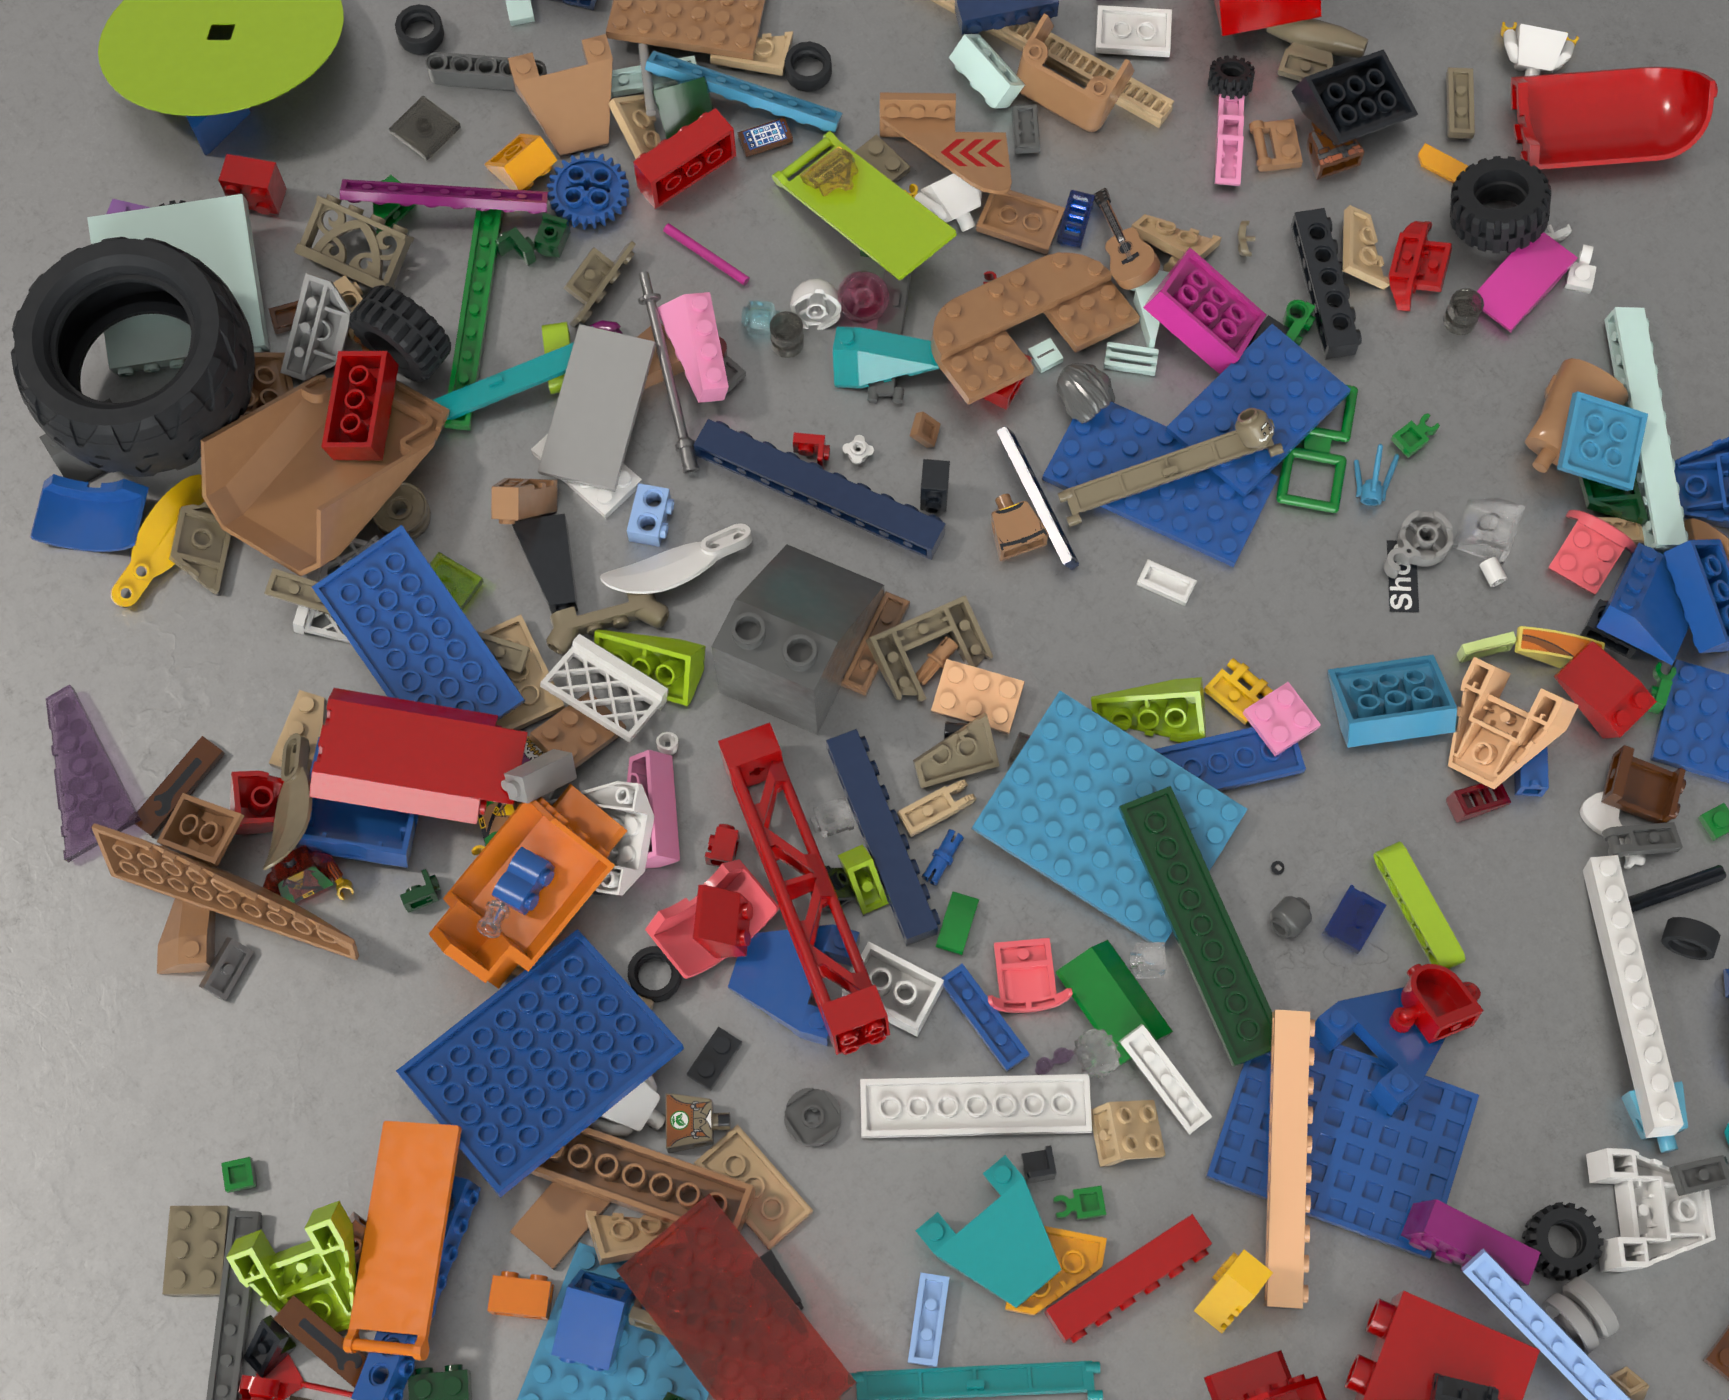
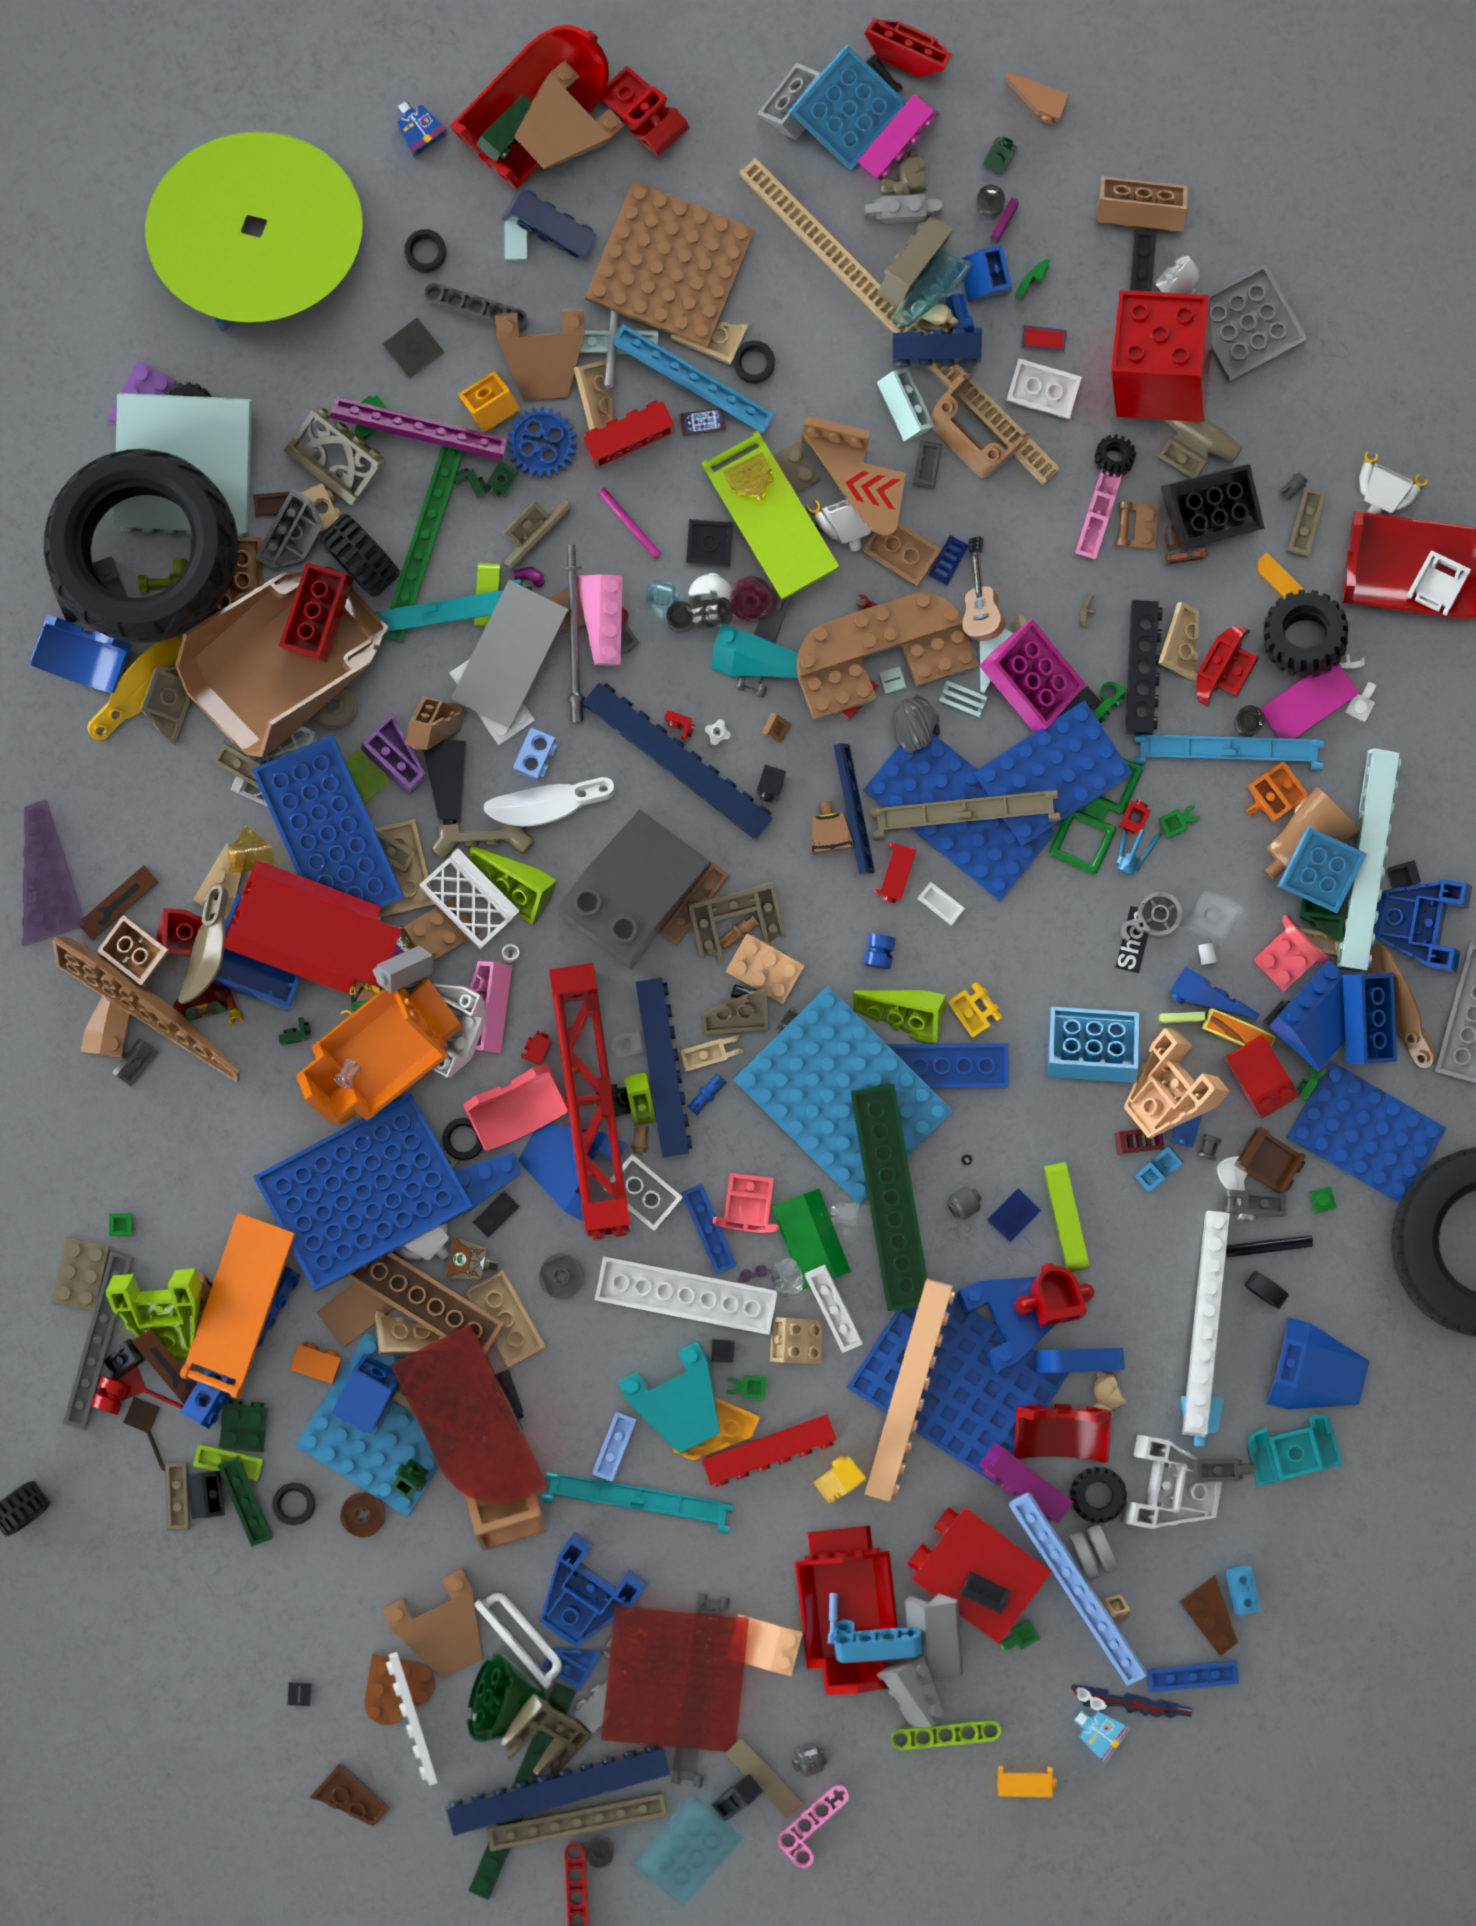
camera: 15 degrees right, 15 degrees up
red brick [218,154,287,215] -> none
blue brick [492,847,555,915] -> none
dark green slope [653,76,714,139] -> none
red slope [693,885,753,958] -> none
green slope [936,892,979,955] -> none
tan wing [1131,214,1222,259] -> none
dark tan head [1235,408,1274,449] -> none
bright pink plate [1243,682,1321,756] -> none
none -> clear yellow slope [228,825,274,873]
none -> medium lavender wedge [361,713,425,795]
none -> blue wedge [454,1152,521,1215]
none -> medium nougat pin [631,1125,649,1153]
none -> black plate [686,519,733,567]
none -> clear smoke wheel [691,597,733,629]
none -> blue wheel [863,933,896,969]
none -> red brick [873,842,917,904]
none -> red panel [1014,1404,1112,1463]
none -> blue beam [1035,1348,1124,1373]
none -> tan animal [1083,1371,1128,1420]
none -> red brick [1119,800,1151,836]
none -> dark azure piece [1134,734,1324,770]
none -> dark azure slope [1135,1146,1183,1192]
none -> blue wedge [1169,966,1260,1020]
none -> dark grey bush [1197,1134,1222,1161]
none -> orange plate [1245,761,1309,823]
none -> dark grey pin [1280,472,1308,500]
none -> black panel [1387,860,1421,889]
none -> white container [1407,550,1471,616]

